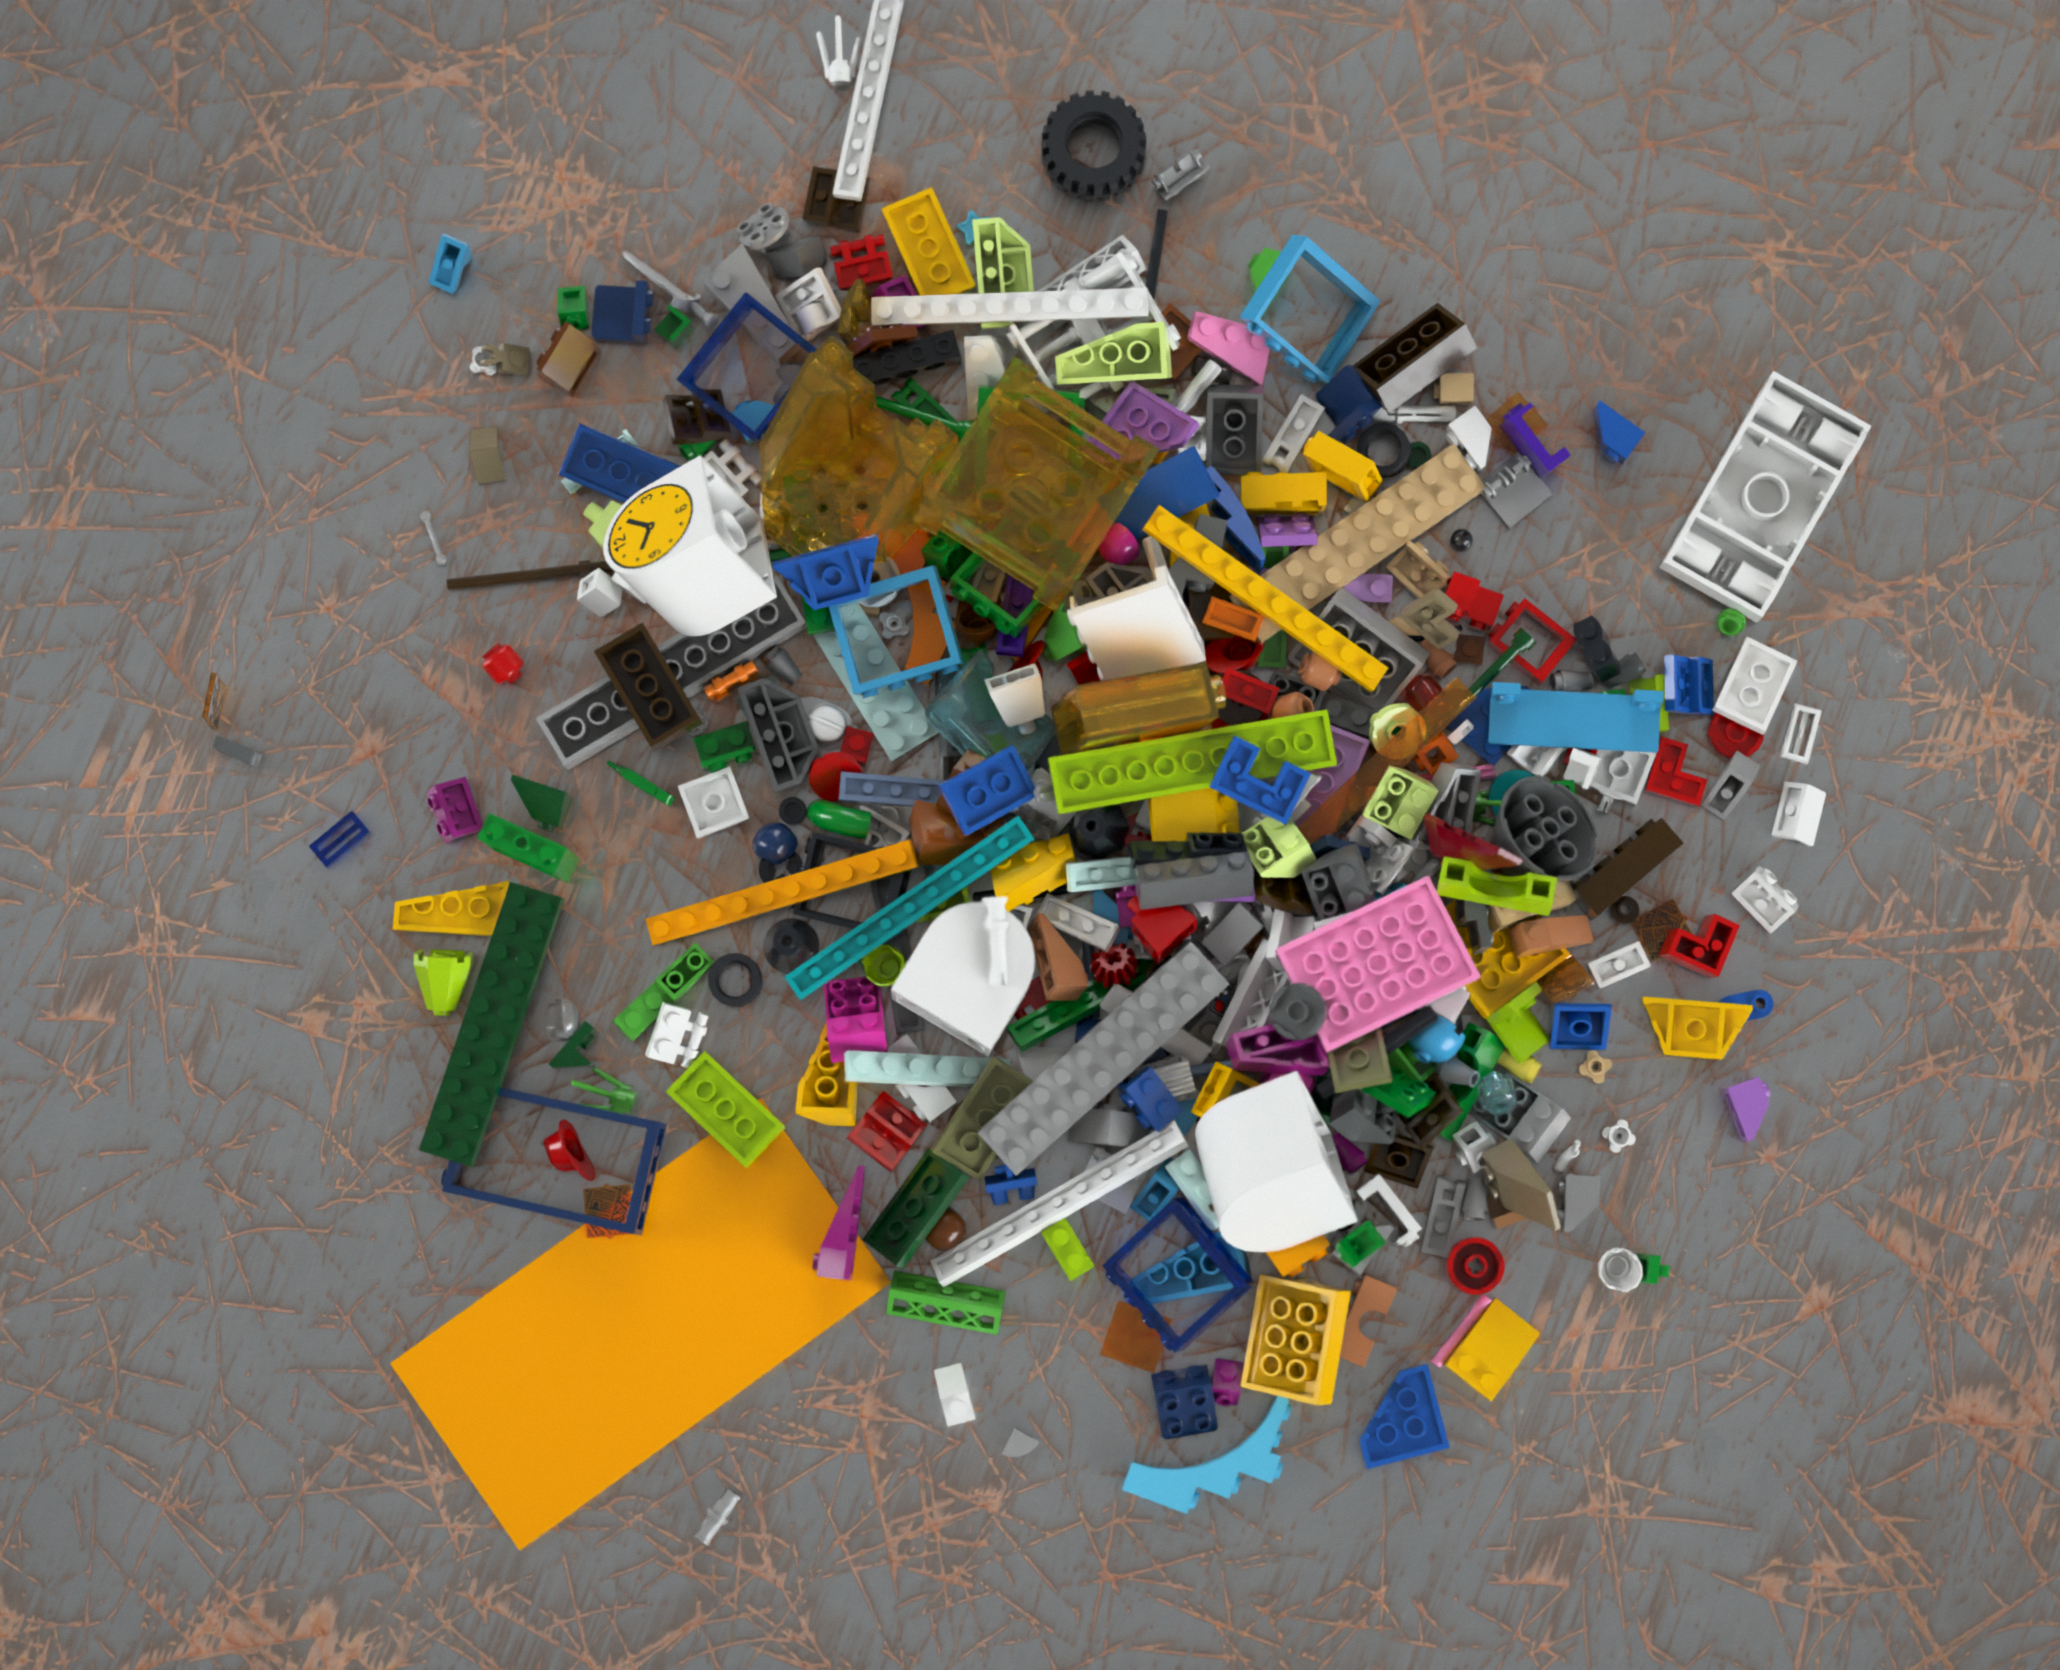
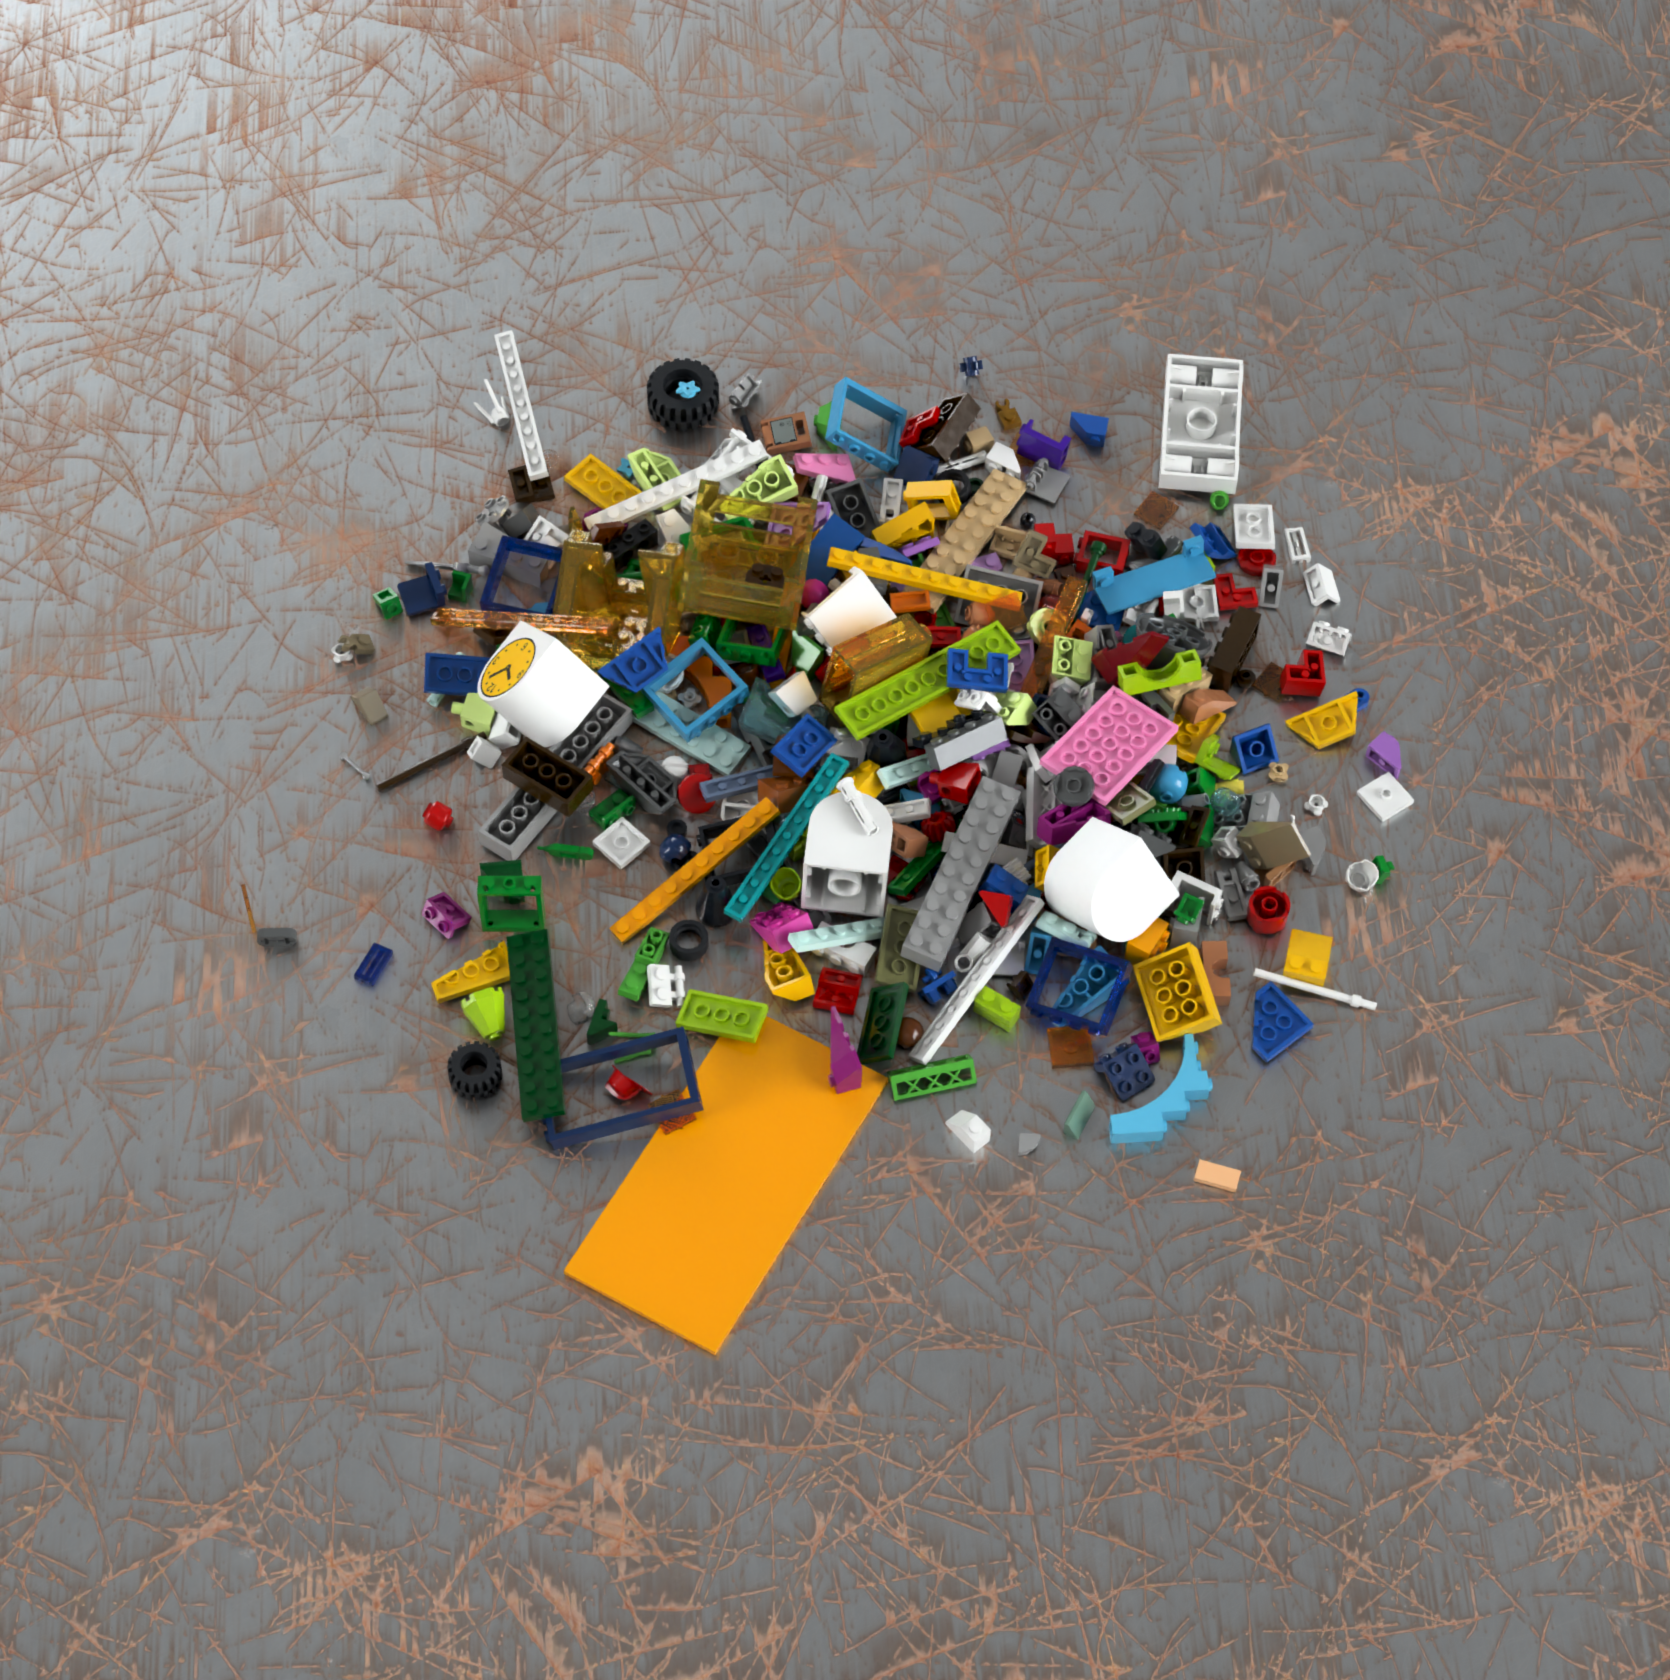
camera: 30 degrees left, 25 degrees down
dark azure slope [428,233,472,294] -> none
slope [536,321,600,397] -> none
light grey pin [693,1488,741,1546] -> none
green cylinder [807,799,871,839] -> none
red plate [830,234,894,291] -> none
bright pink bar [1431,1294,1492,1368] -> none
clear orange piece [1535,954,1595,1005] -> none
white plate [1587,941,1651,990] -> none
none -> clear orange plate [430,608,617,636]
none -> black tyre [447,1041,502,1100]
none -> medium azure plate [676,381,700,398]
none -> dark brown plate [745,563,785,599]
none -> nougat container [760,411,812,456]
none -> red plate [899,405,941,448]
none -> white bracket [954,689,1002,714]
none -> white piece [954,931,991,972]
none -> dark blue gear [959,356,983,377]
none -> red slope [978,890,1013,928]
none -> clear orange piece [984,592,1028,630]
none -> pearl gold plate [995,398,1022,431]
none -> dark brown tile [1006,970,1035,1001]
none -> sand green slope [1063,1090,1095,1139]
none -> clear orange piece [1134,491,1179,530]
none -> light nougat tile [1194,1159,1241,1193]
none -> white bar [1253,968,1377,1011]
none -> white plate [1356,771,1414,822]

